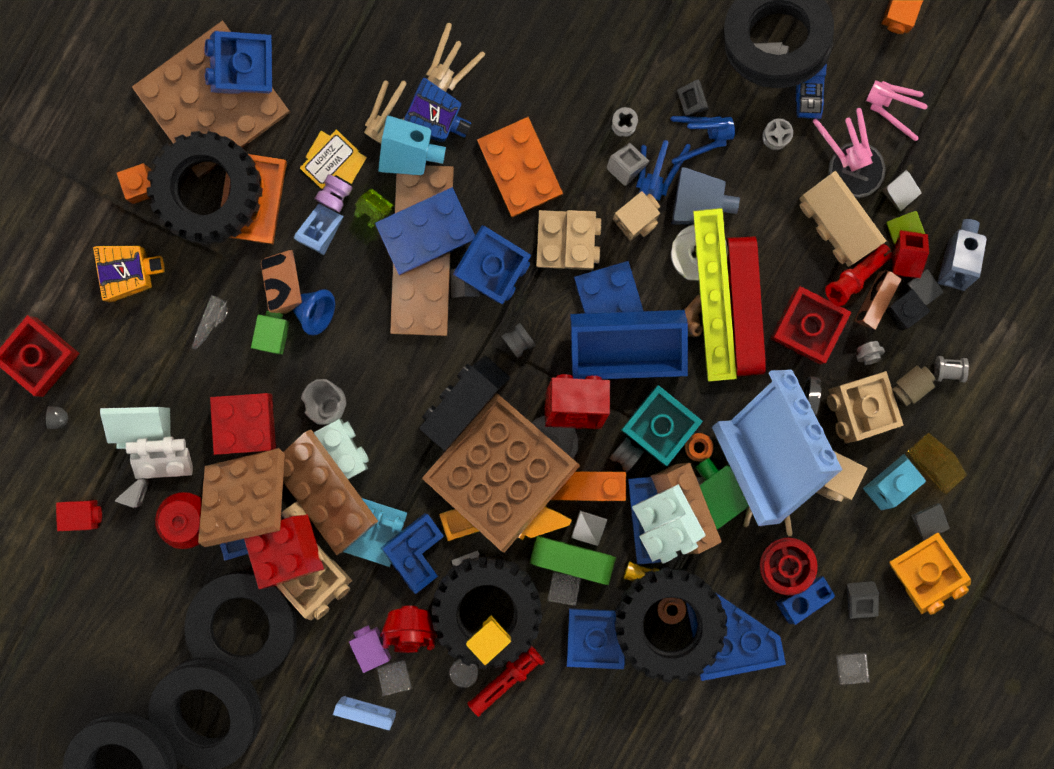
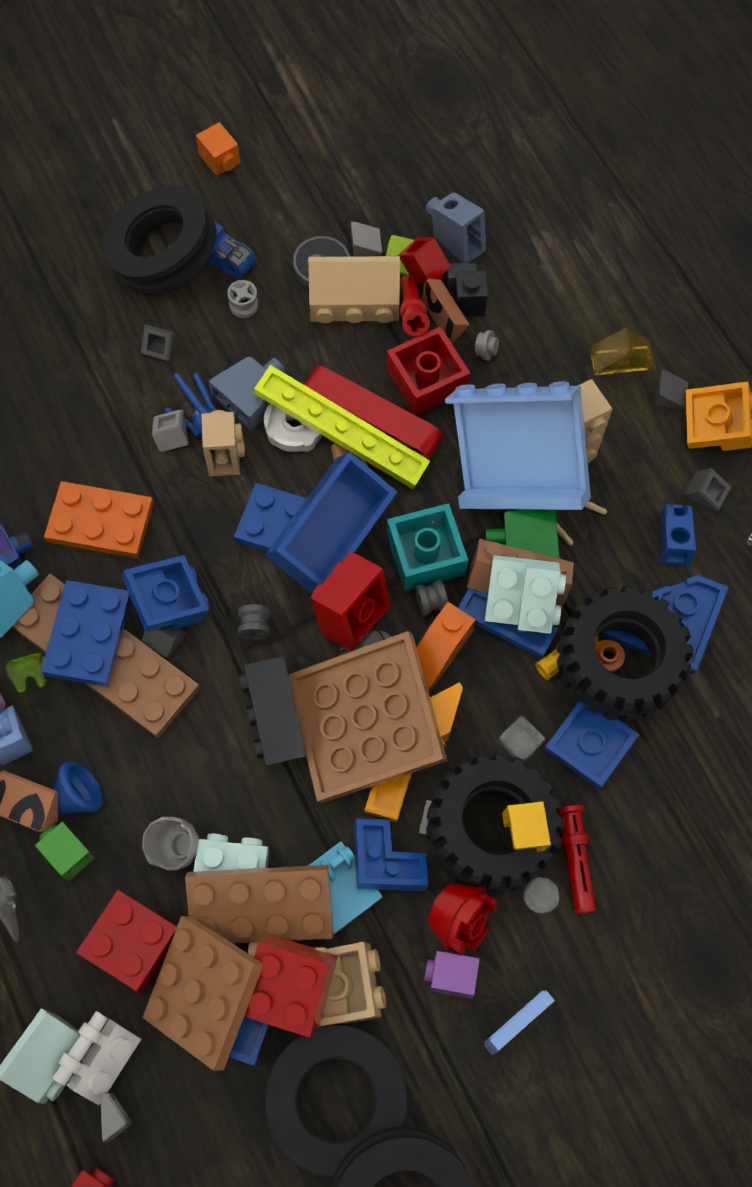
camera: 60 degrees left, 20 degrees down
red cone [155,492,202,549] -> none
clear plate [377,660,412,696] -> none
bright green beam [529,536,616,585] -> none
tan plate [536,210,601,270] -> none
light grey slope [571,510,607,546] -> none
light grey bush [612,107,638,137] -> none
blue plant [670,116,735,164] -> none
orange plate [685,433,713,462] -> none
red cone [760,538,818,595] -> none
bright pink plant [813,108,873,172] -> none
tan plate [827,371,903,443] -> none
medium azure torso [863,454,926,510] -> none
bright pink plant [866,80,928,141] -> none
dark tan brick [892,365,936,407] -> none
light grey bush [934,356,969,382] -> none

